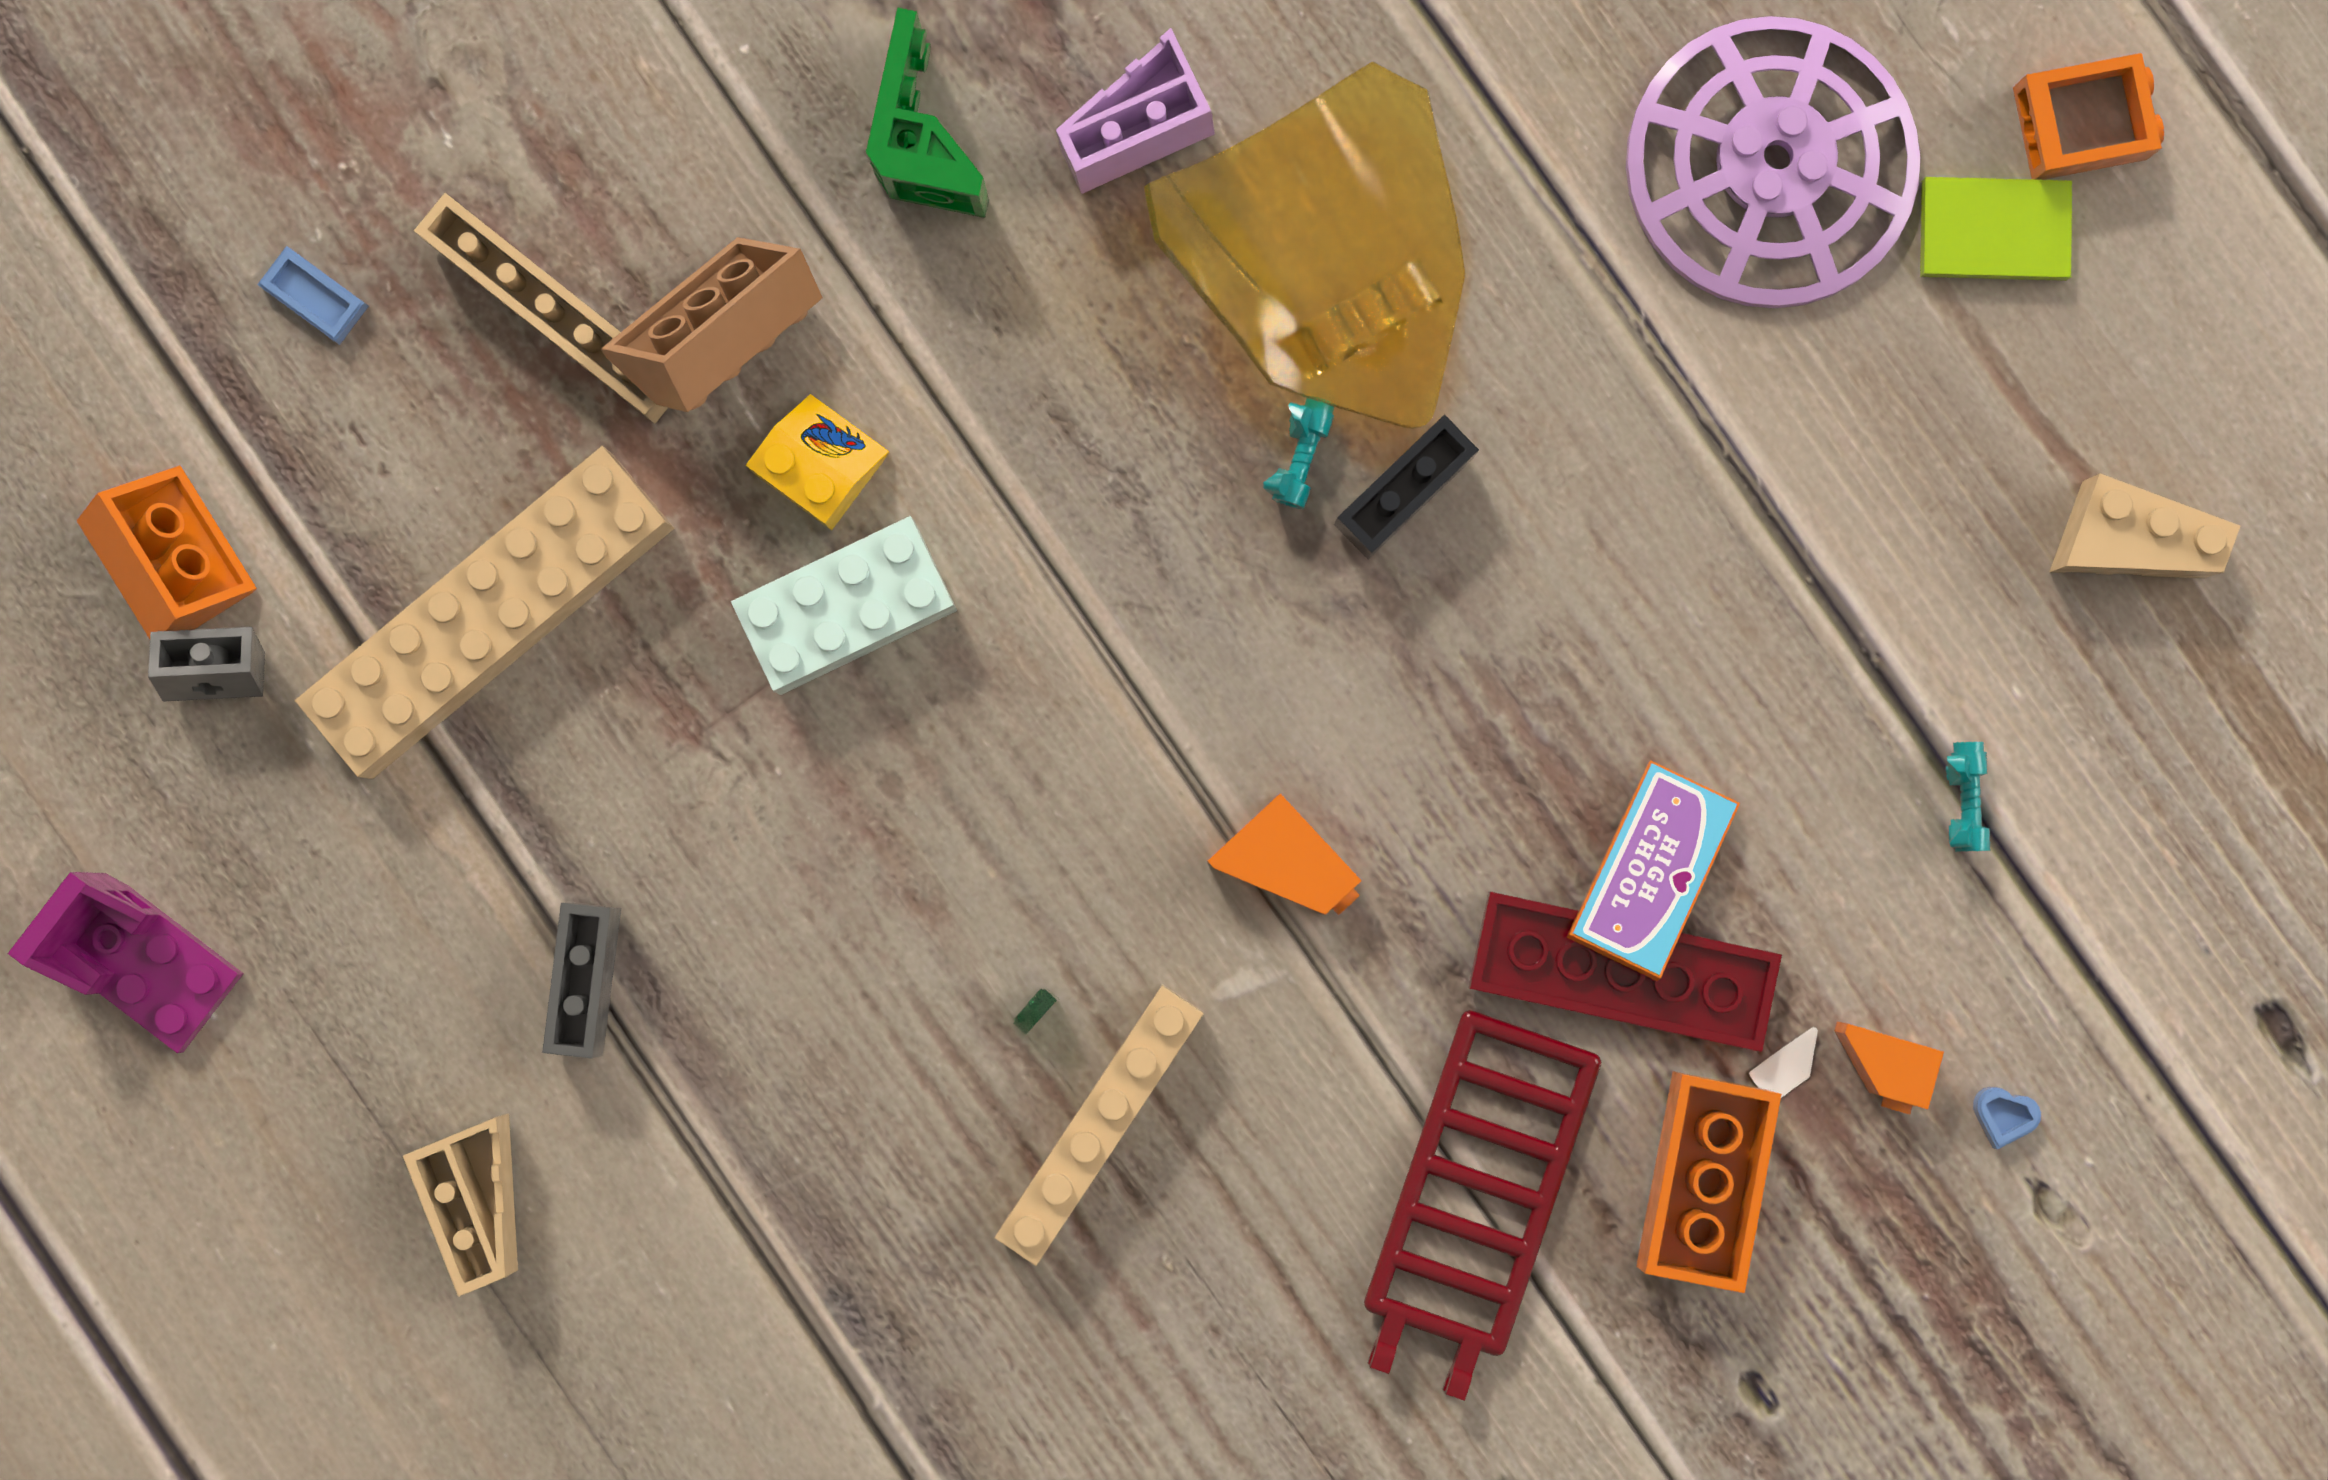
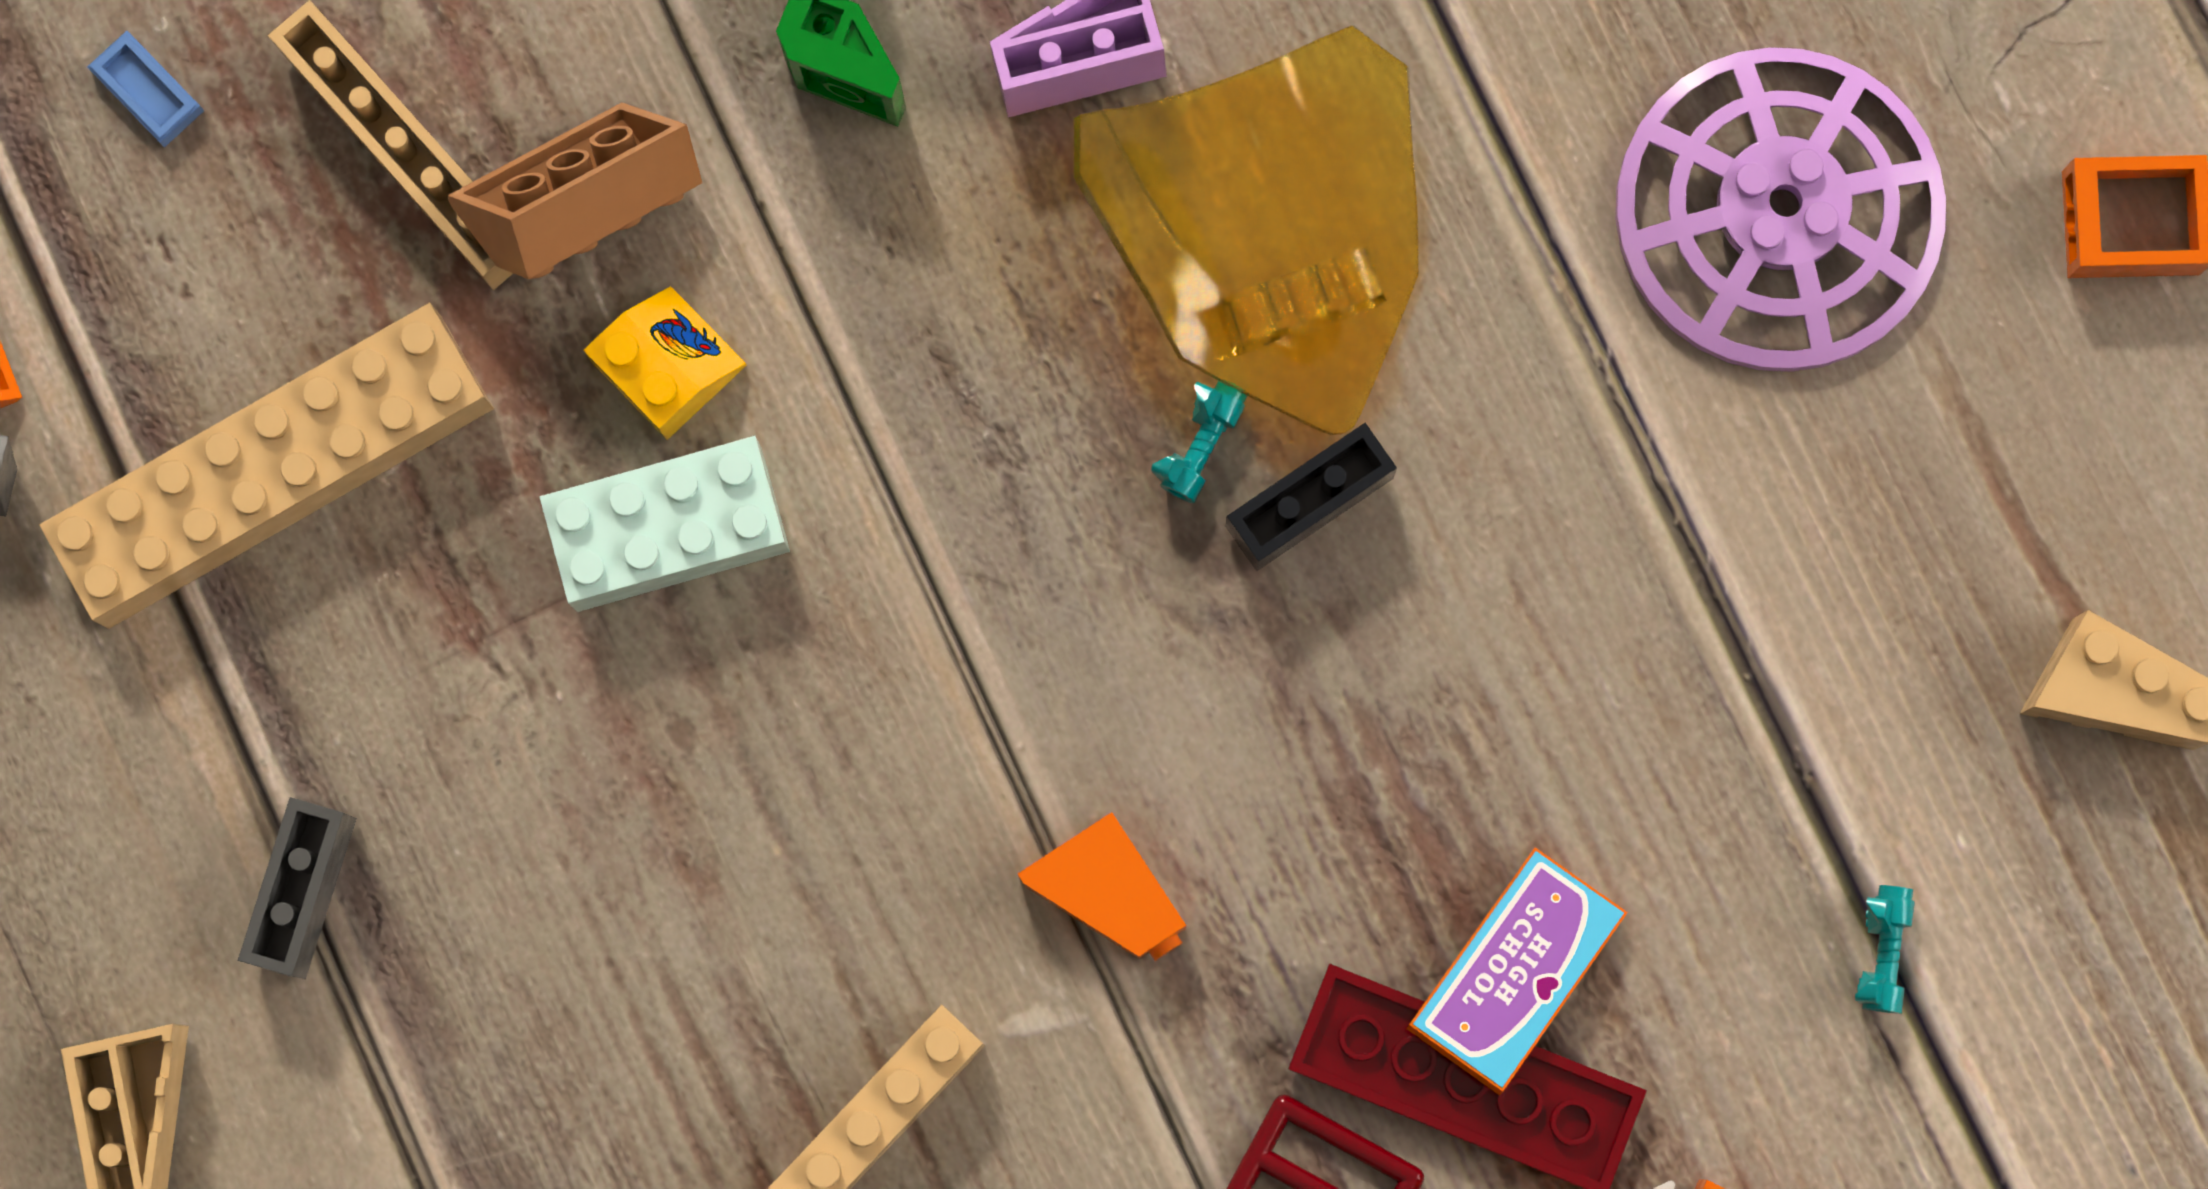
camera: 10 degrees right, 5 degrees down
clear green tile [1013,987,1059,1035] -> none
lime tile [1920,177,2072,281] -> none

